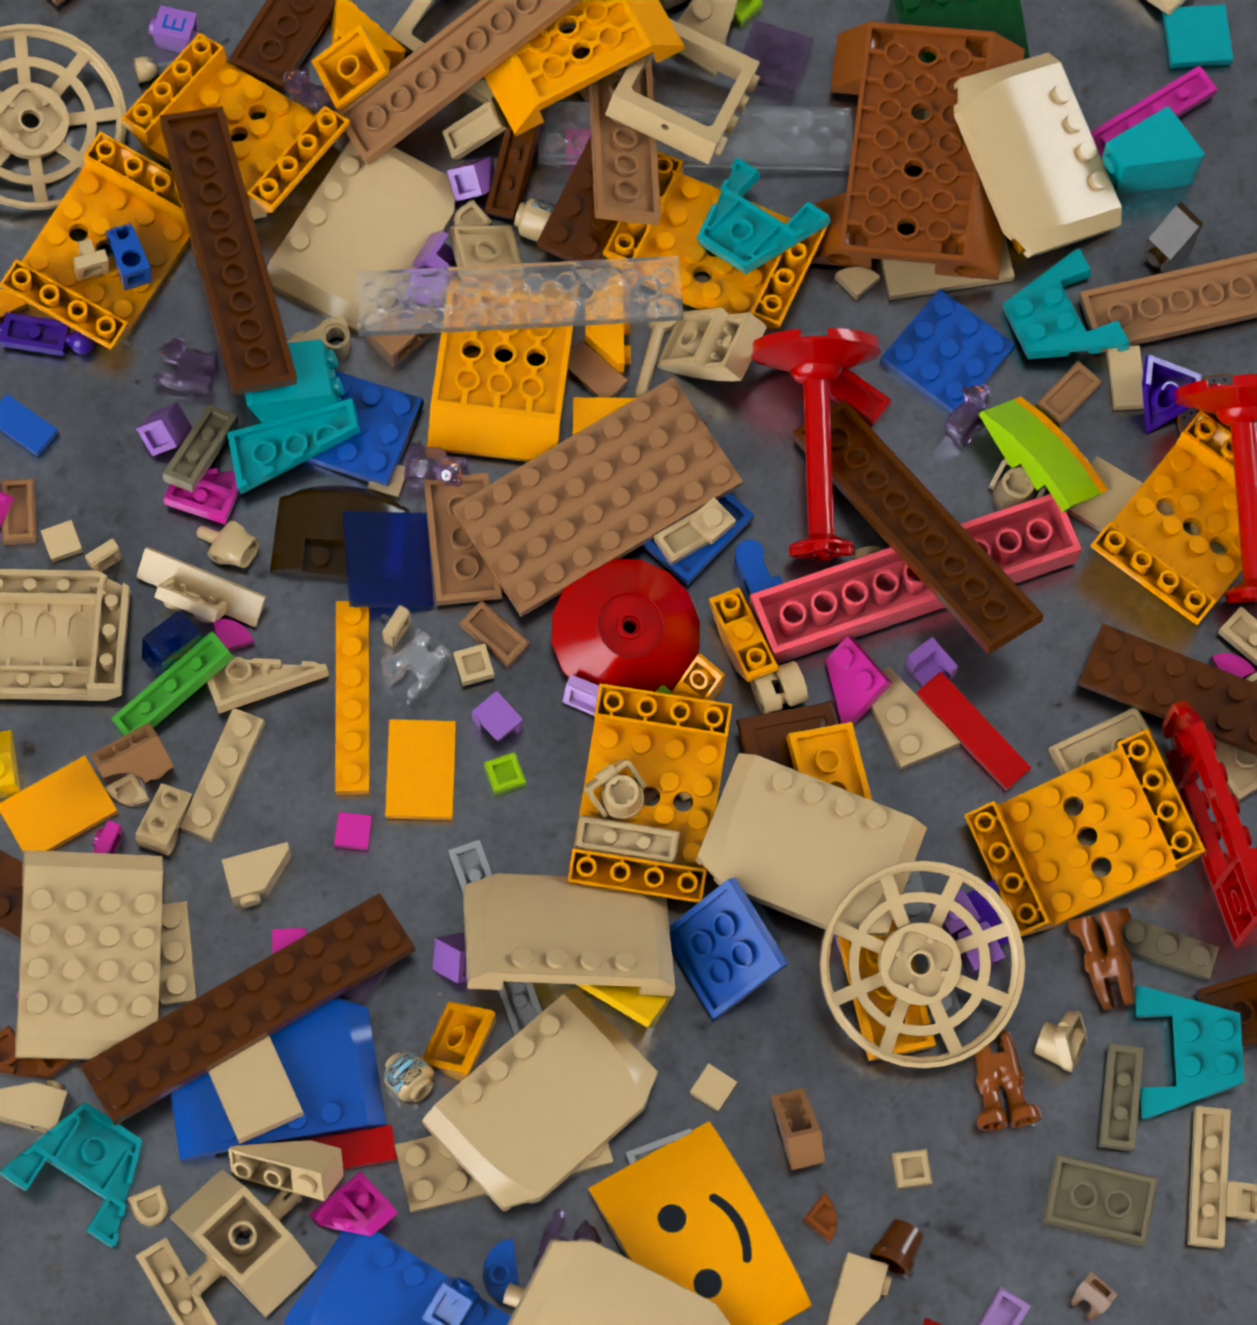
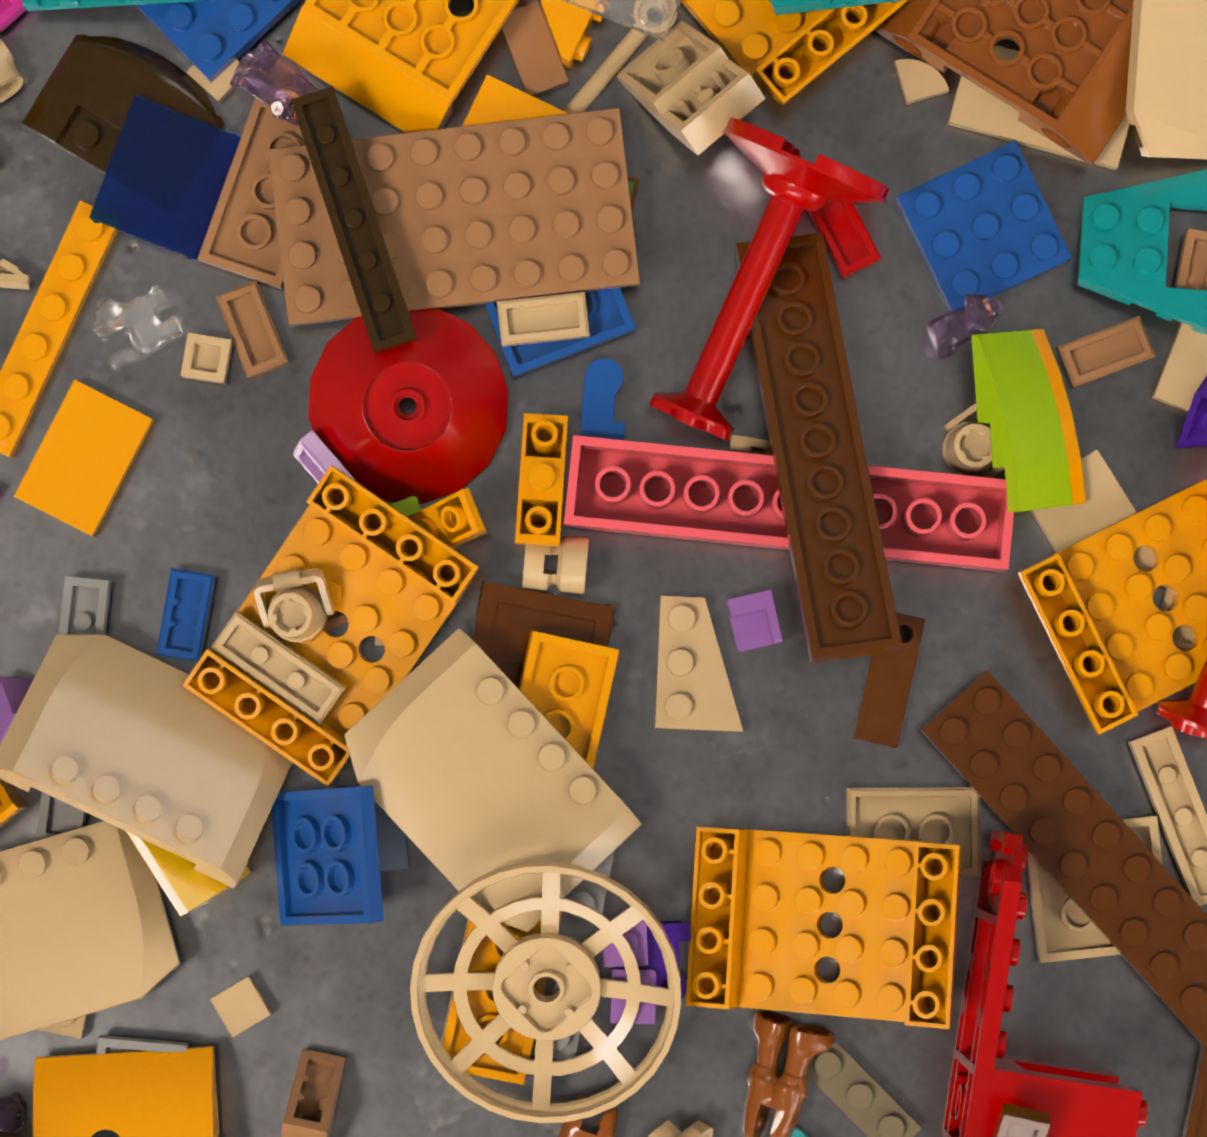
camera: 30 degrees right, 15 degrees up
tan tile [382,605,411,648] -> none
medium lavender panel [472,691,523,741] -> none
lime tile [484,752,526,796] -> none
tan plate [689,497,736,545] -> none
dark pink wing [826,636,893,726] -> none
red tile [916,671,1031,792] -> none
dark pink tile [1210,653,1256,679] -> none
none -> blue plate [156,568,216,662]
none -> dark brown plate [291,86,418,354]
none -> reddish brown piece [853,612,926,748]

